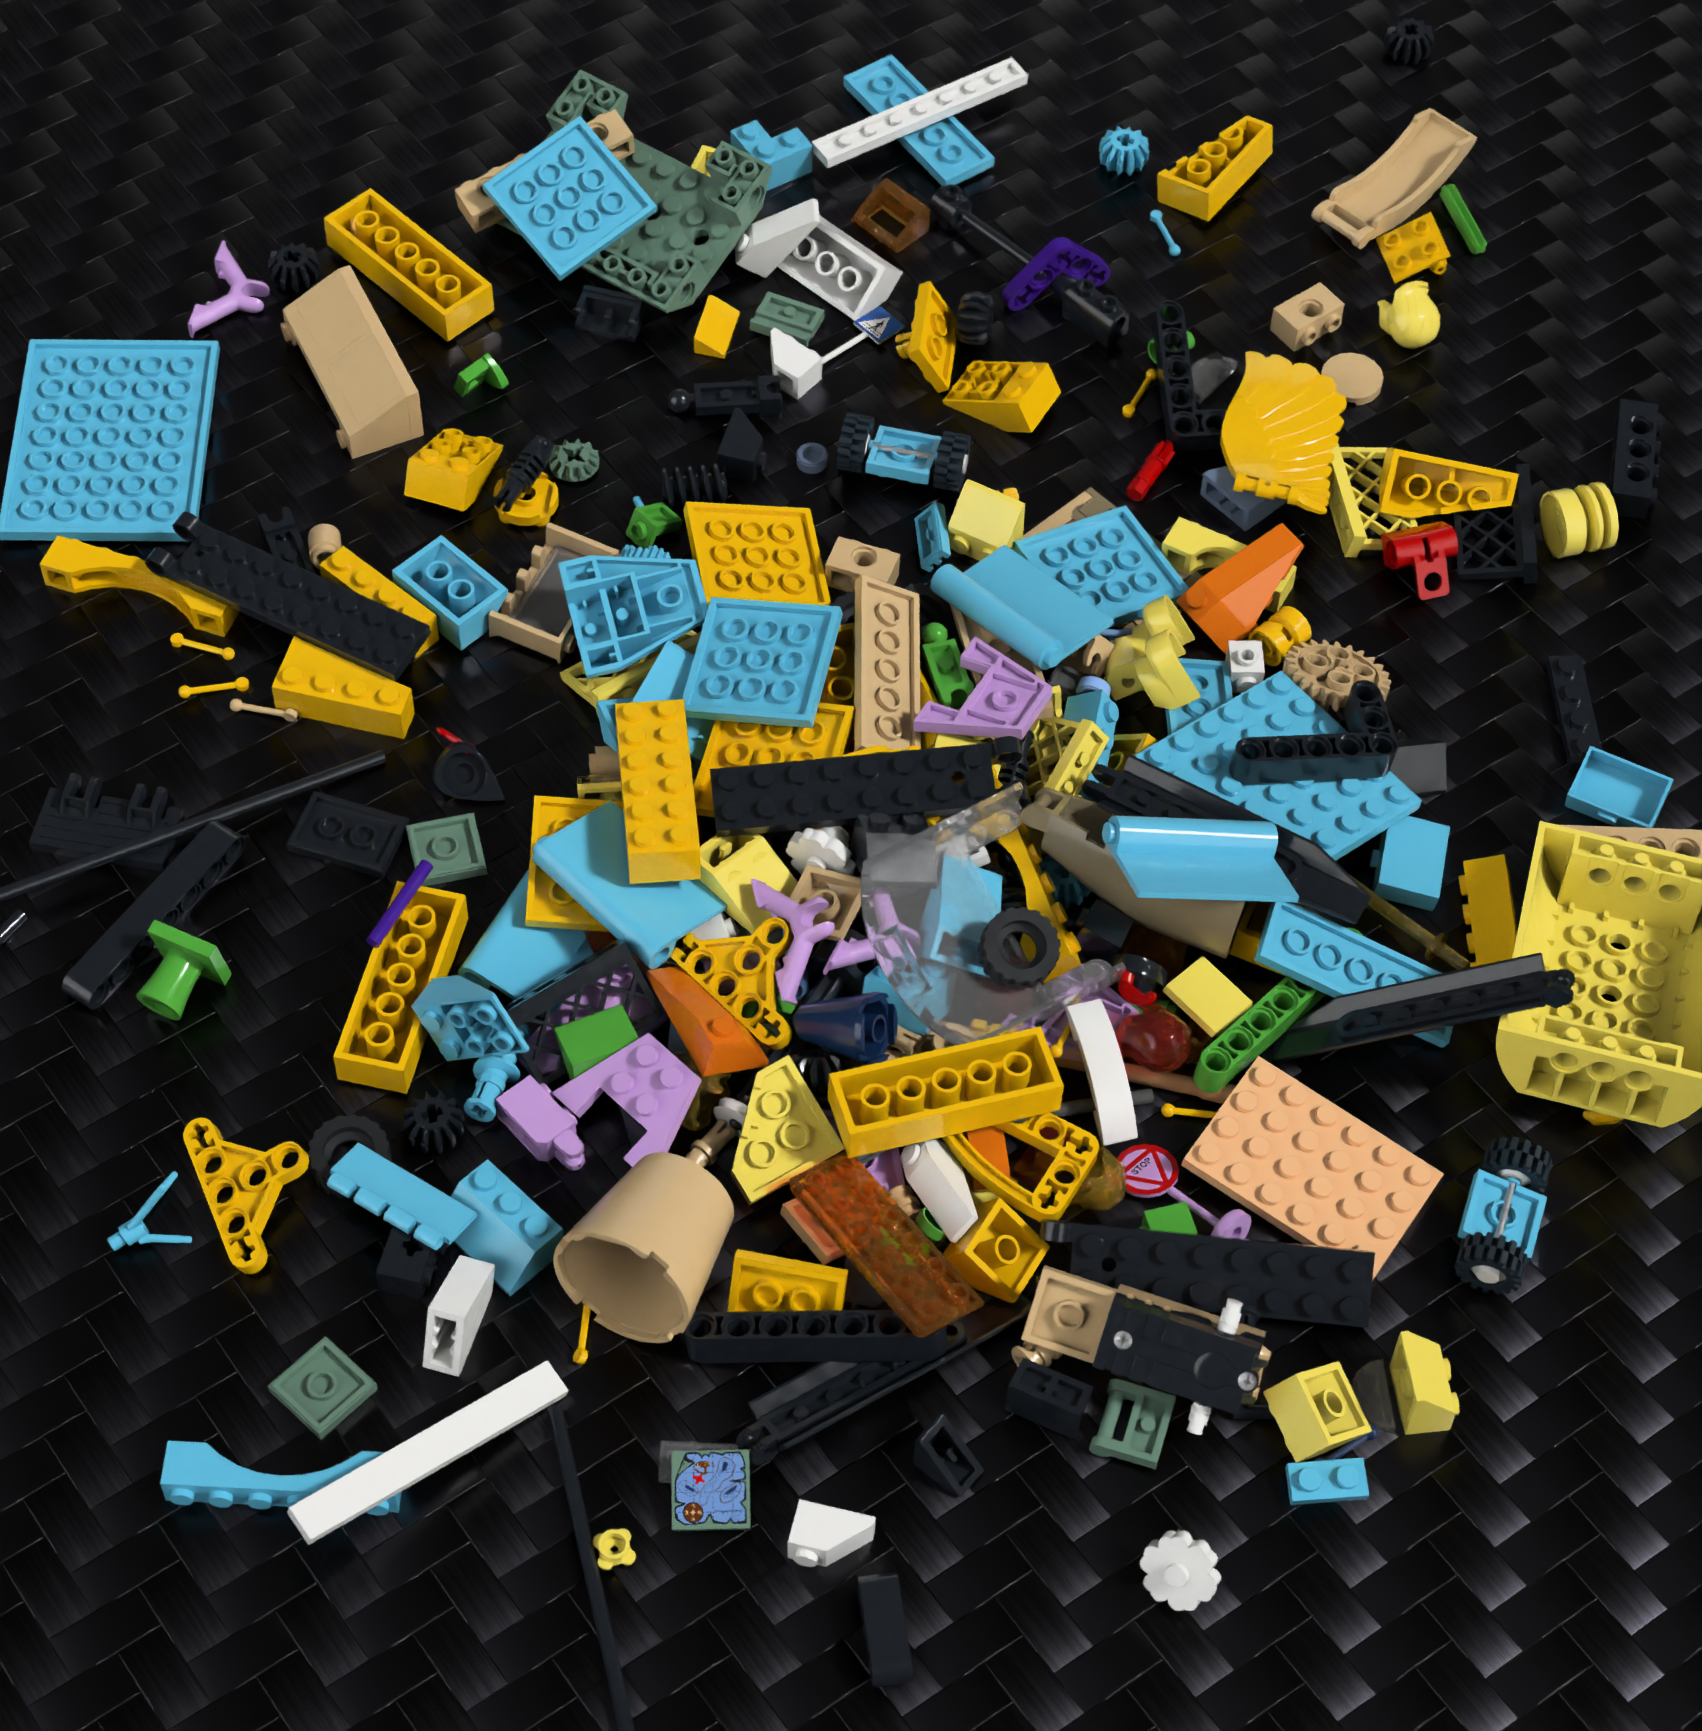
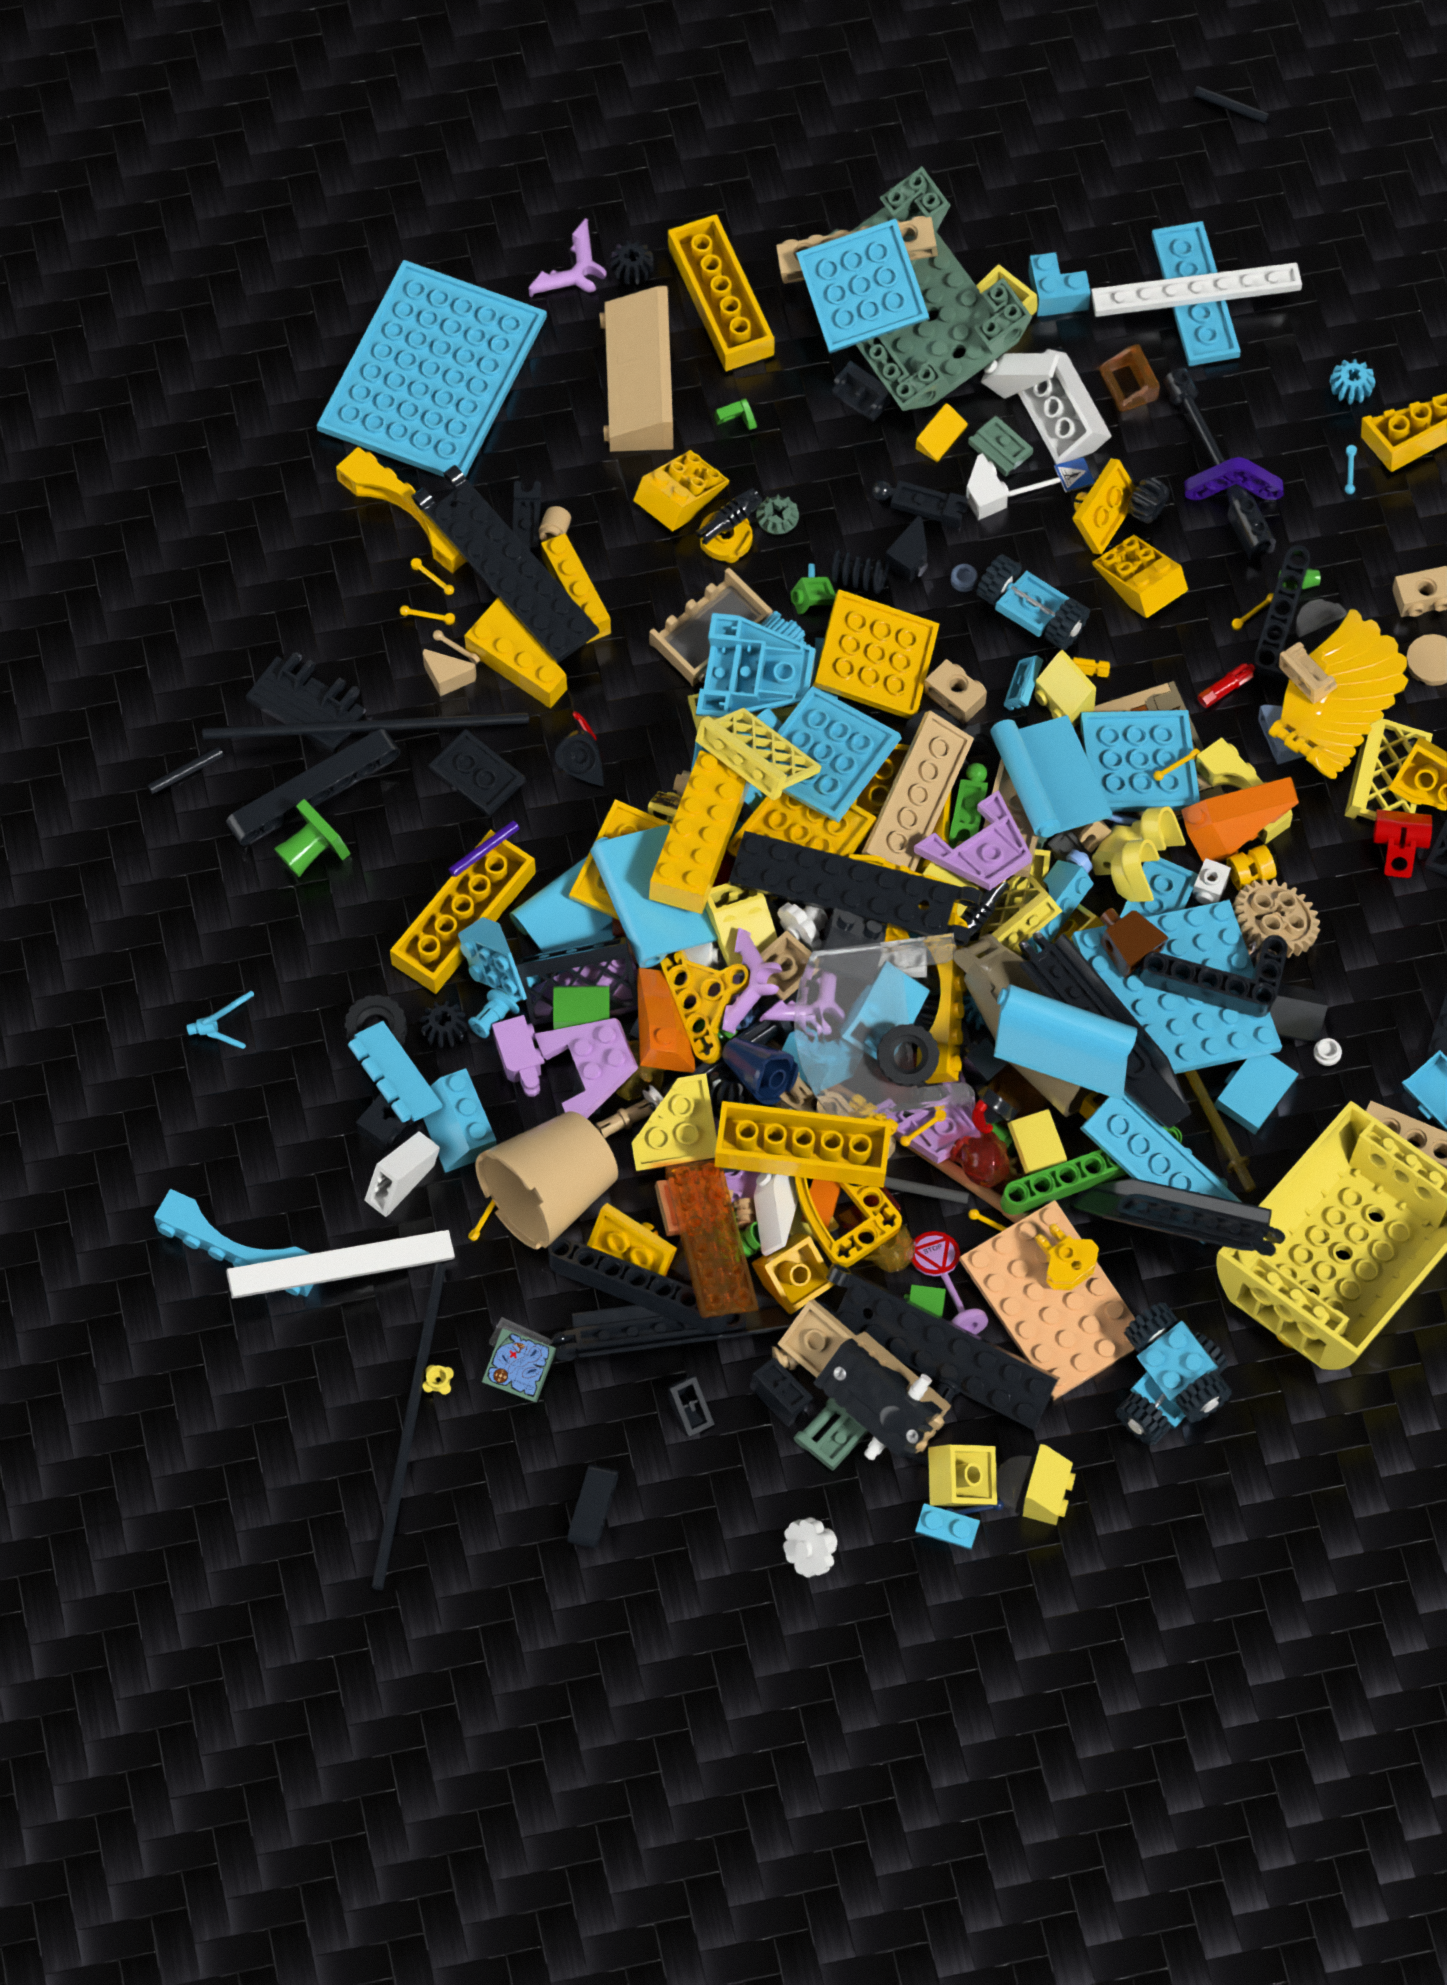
camera: 25 degrees right, 10 degrees up
yellow beam [183,1117,309,1274] -> none
sand green tile [268,1336,378,1440] -> none
medium azure slope [392,535,508,651] -> none
sand green tile [406,812,487,887] -> none
white slope [788,1499,876,1567] -> none
white slope [1065,999,1138,1147] -> none
yellow brick [1459,854,1518,967] -> none
none -> tan slope [423,649,476,696]
none -> light yellow fence [695,707,822,800]
none -> yellow hinge [1034,1223,1099,1290]
none -> reddish brown torso [1100,908,1168,978]
none -> plate [1124,1303,1232,1422]
none -> yellow hinge [1153,748,1201,781]
none -> tan hinge [1279,642,1337,704]
none -> white plate [1313,1038,1342,1066]

